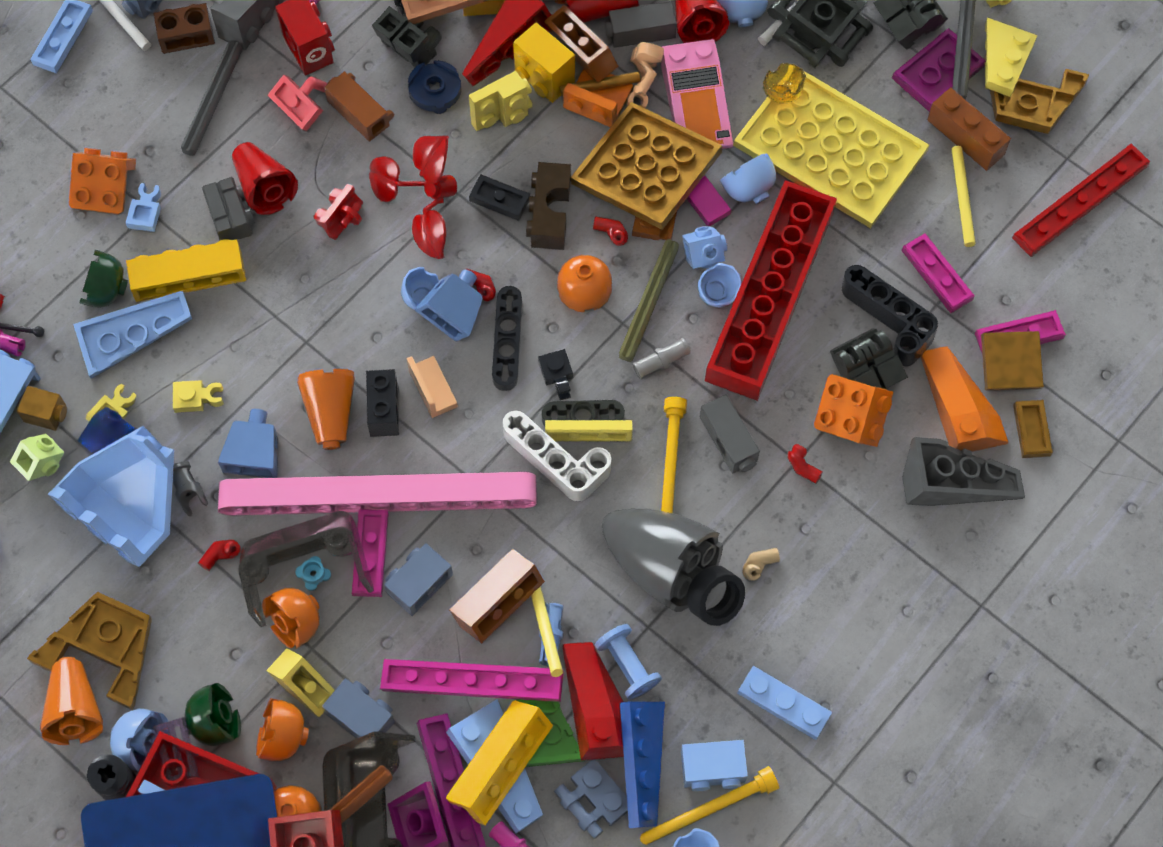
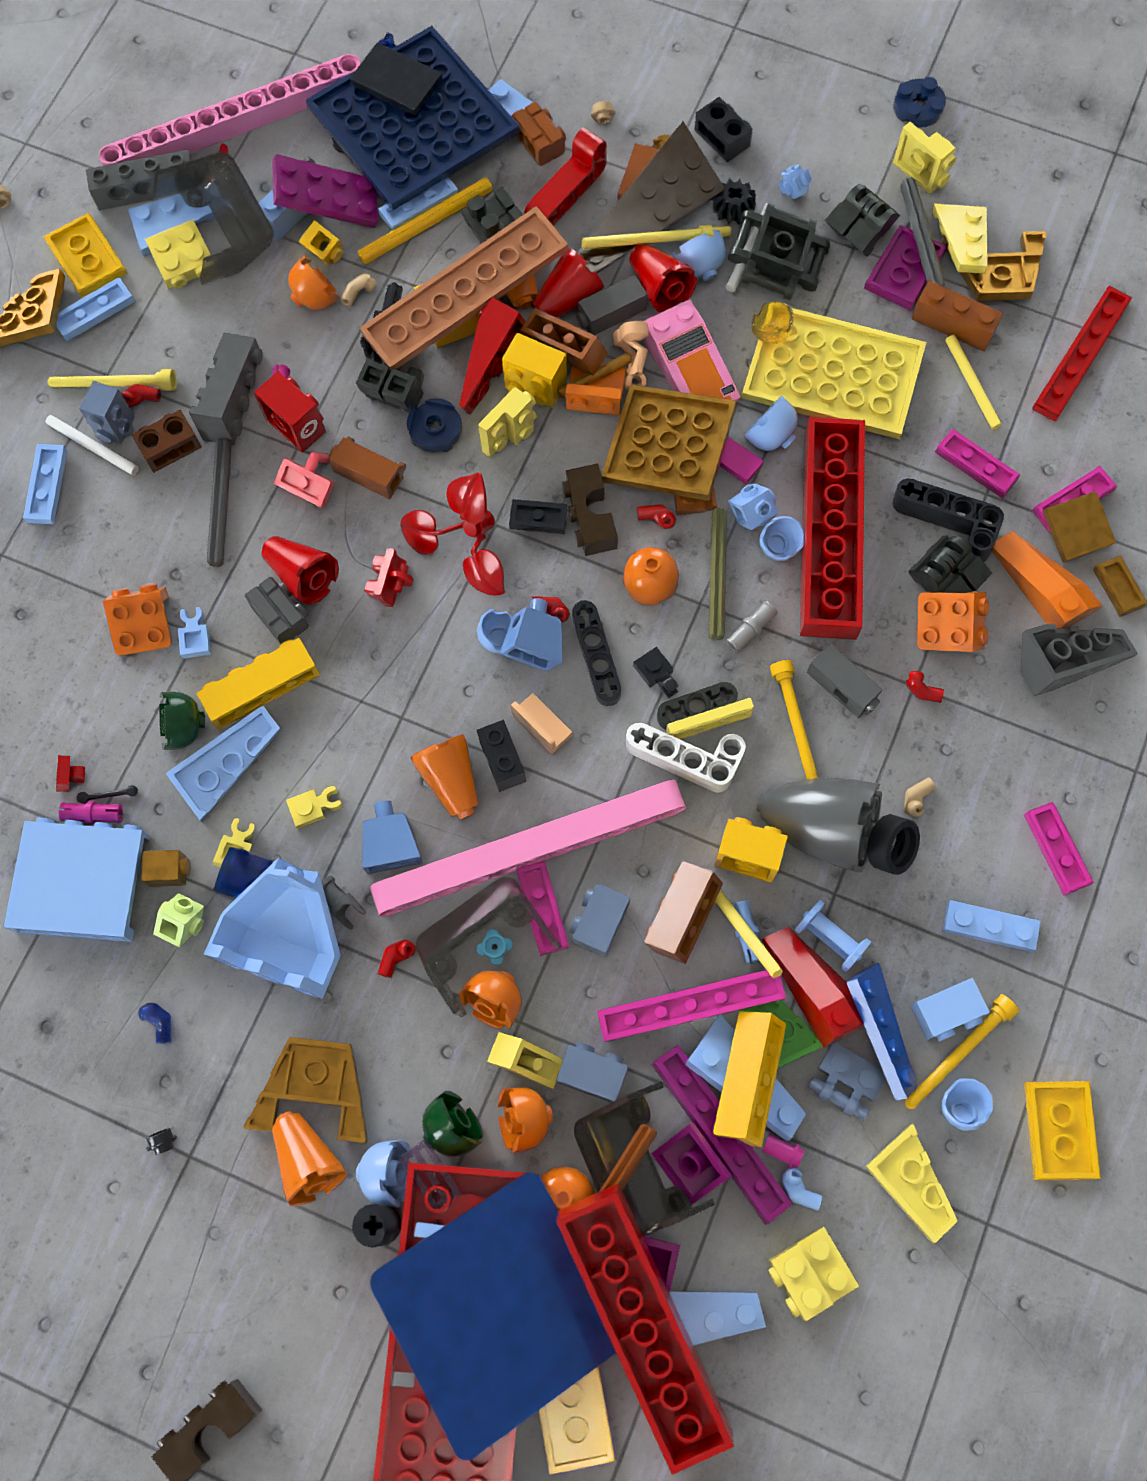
camera: 15 degrees left, 5 degrees up
none -> yellow brick [714,817,788,883]
none -> dark pink tile [1024,802,1094,896]

